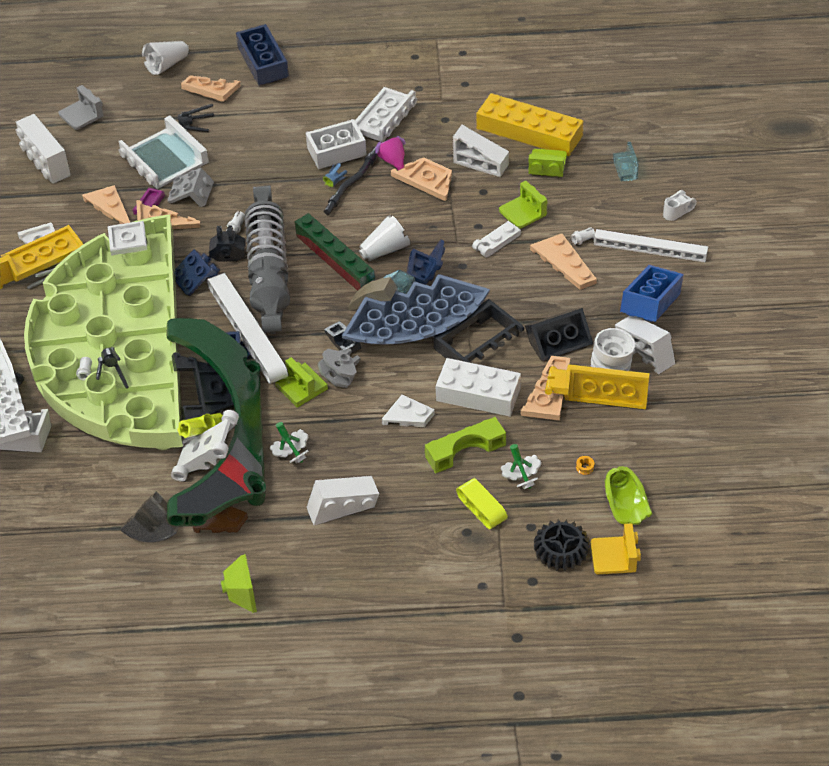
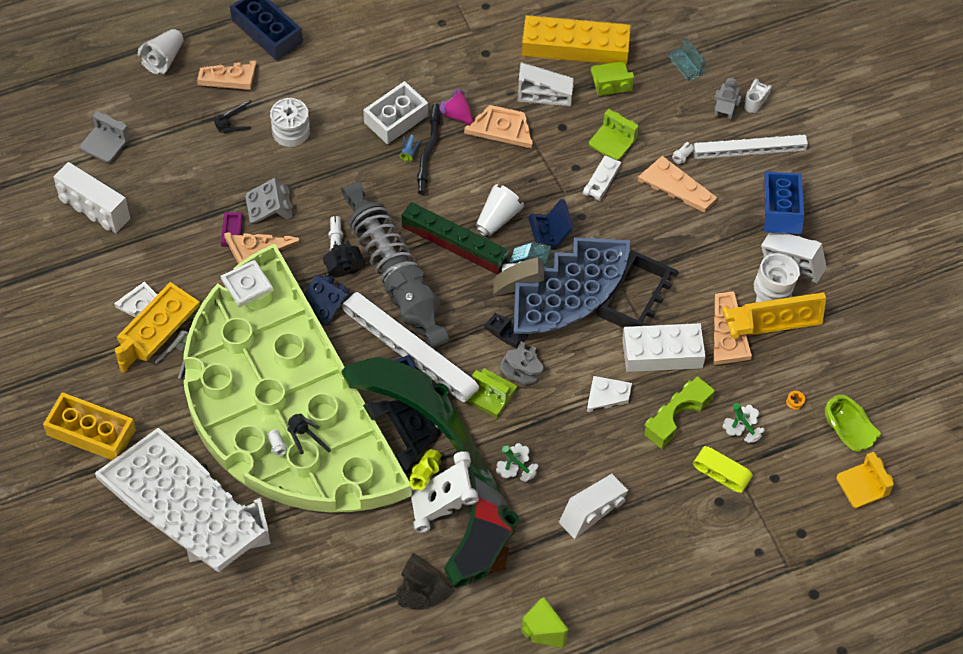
camera: 25 degrees left, 10 degrees up
light nougat wing [83,186,130,224] -> none
panel [119,116,209,189] -> none
white bracket [355,87,417,142] -> none
black slope [524,308,594,361] -> none
black gear [534,519,590,571] -> none
none -> white wheel [270,98,310,147]
none -> light grey hinge [714,78,741,119]

